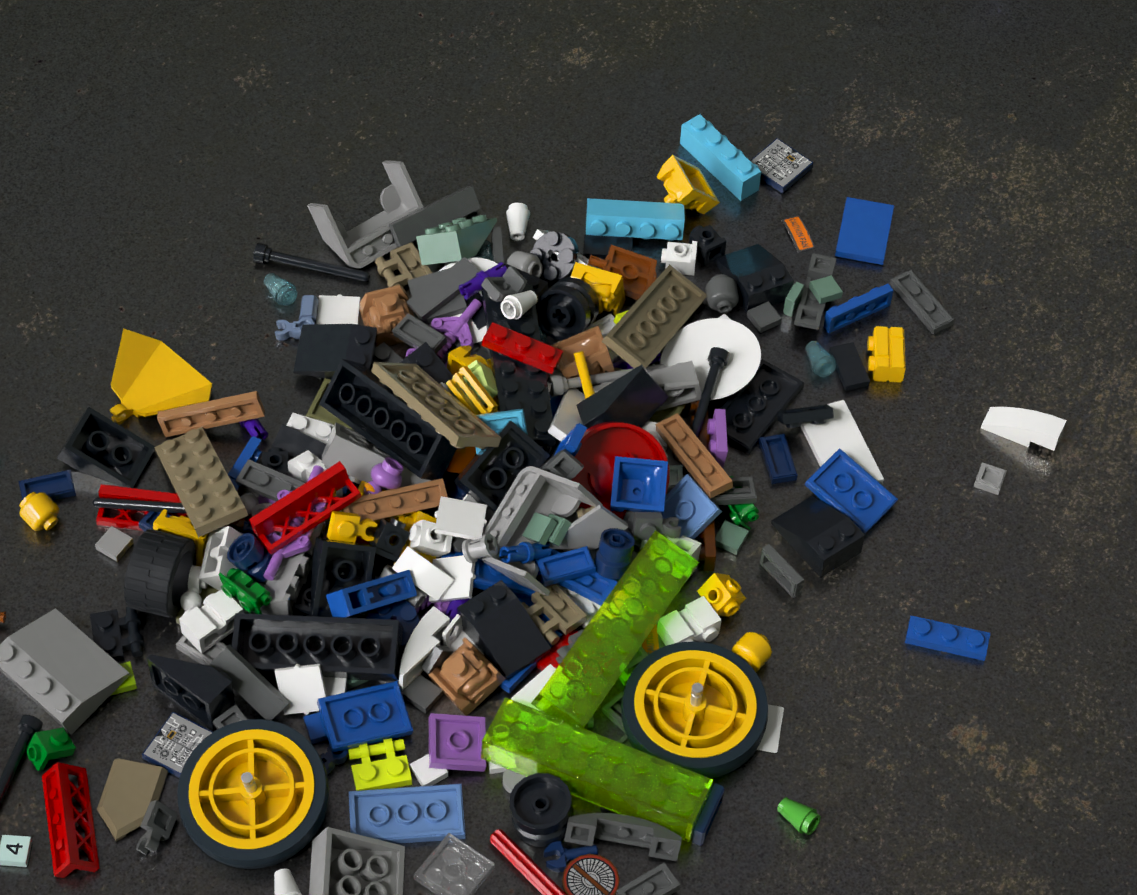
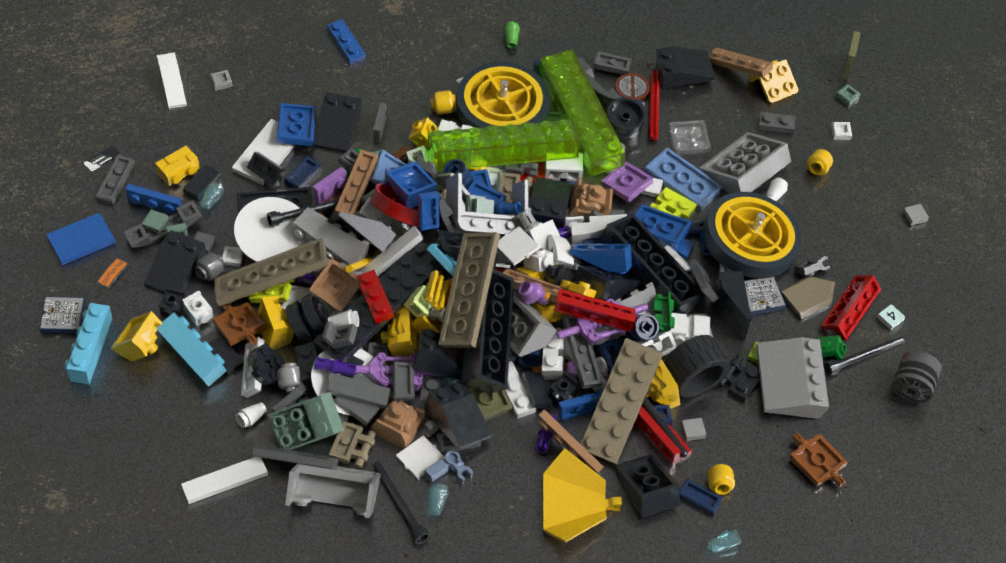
camera: 135 degrees left, 0 degrees up
none -> sticker [84,146,121,171]
none -> white tile [181,457,268,504]

